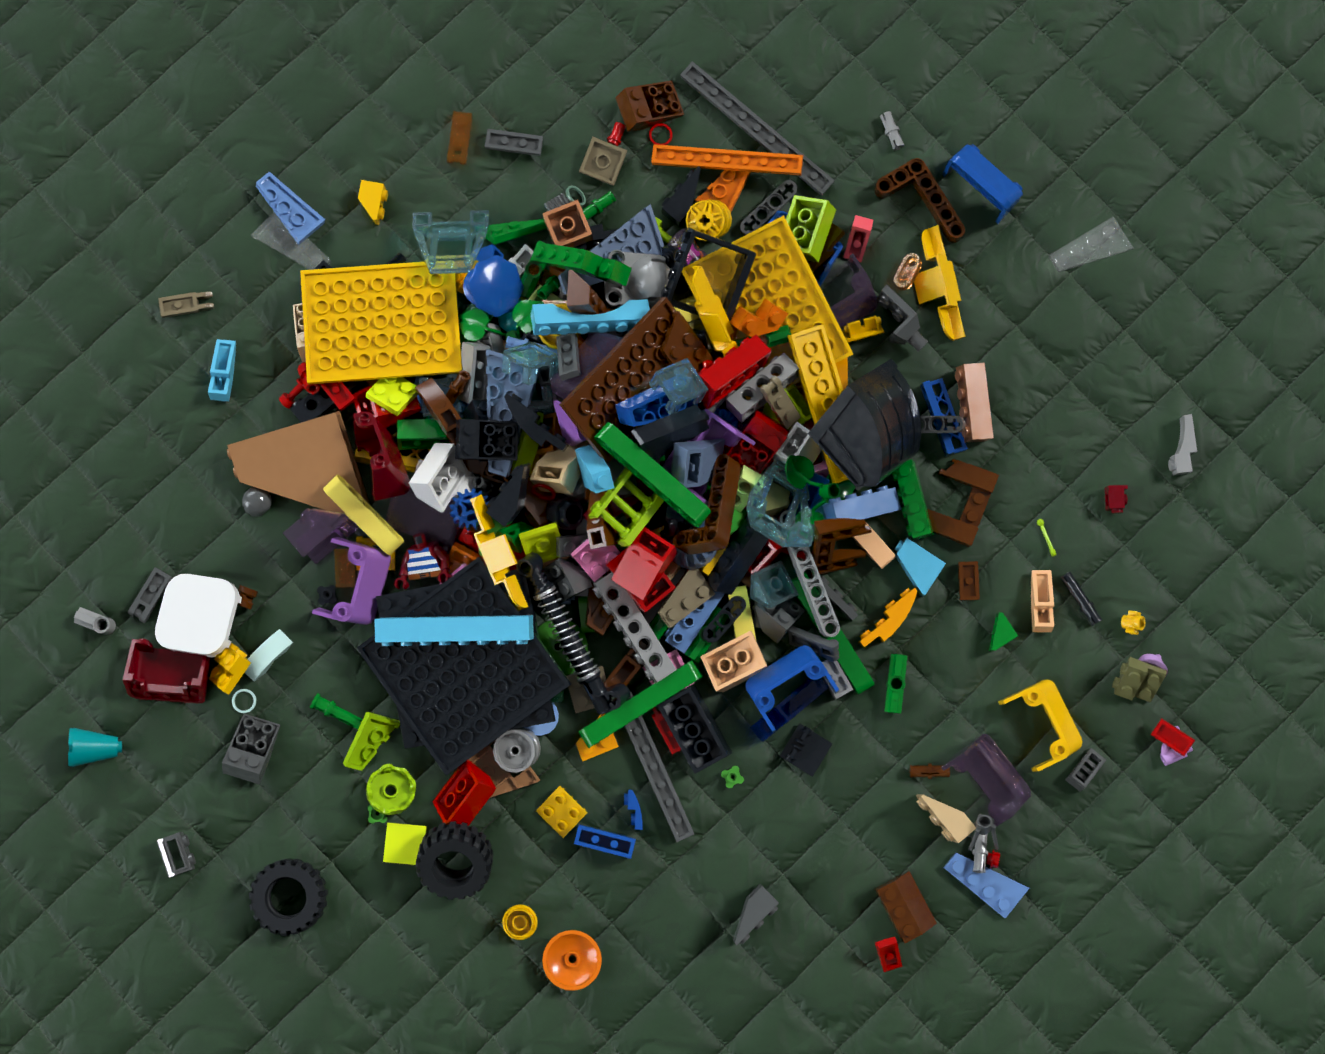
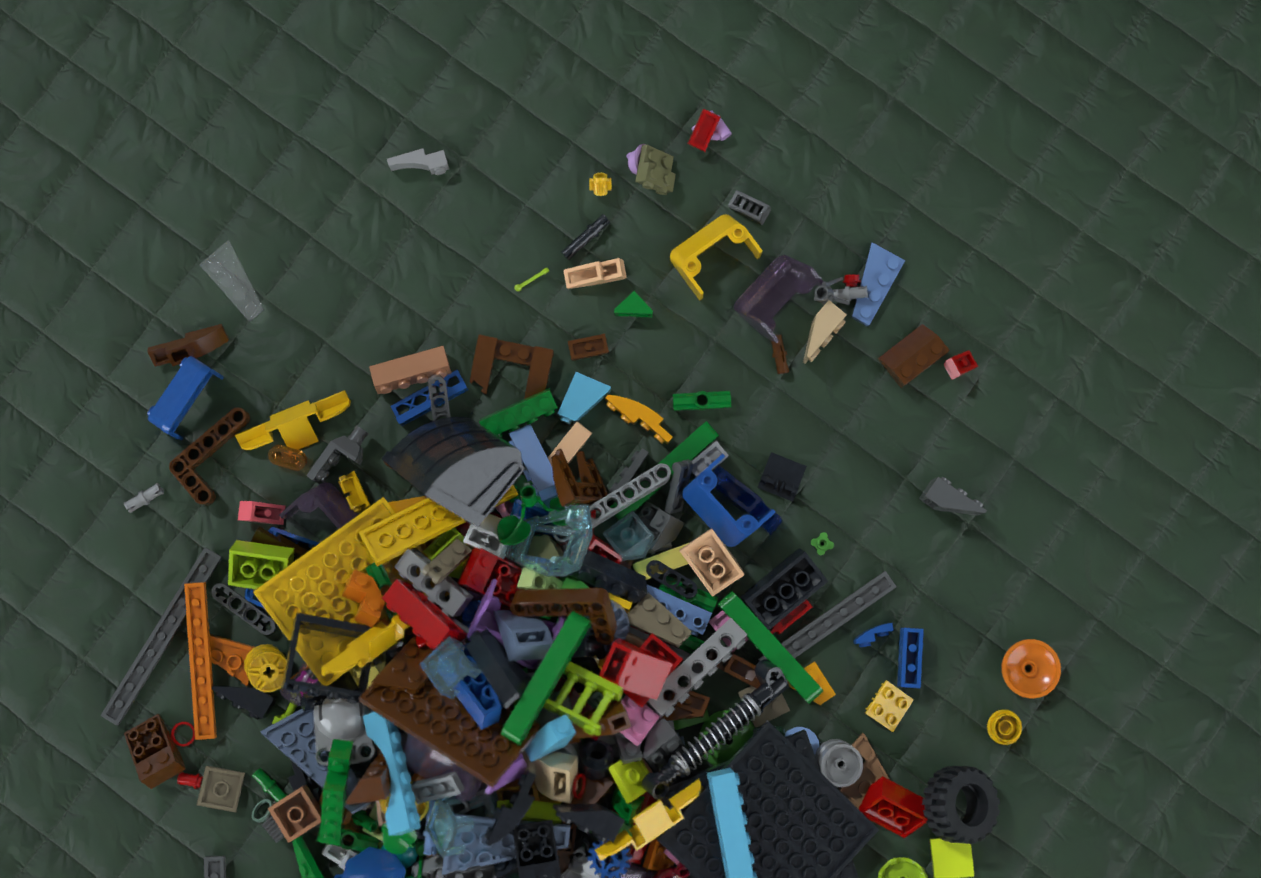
camera: 100 degrees left, 0 degrees up
dark red brick [1104,485,1128,514] -> none
none -> reddish brown slope [147,324,229,367]

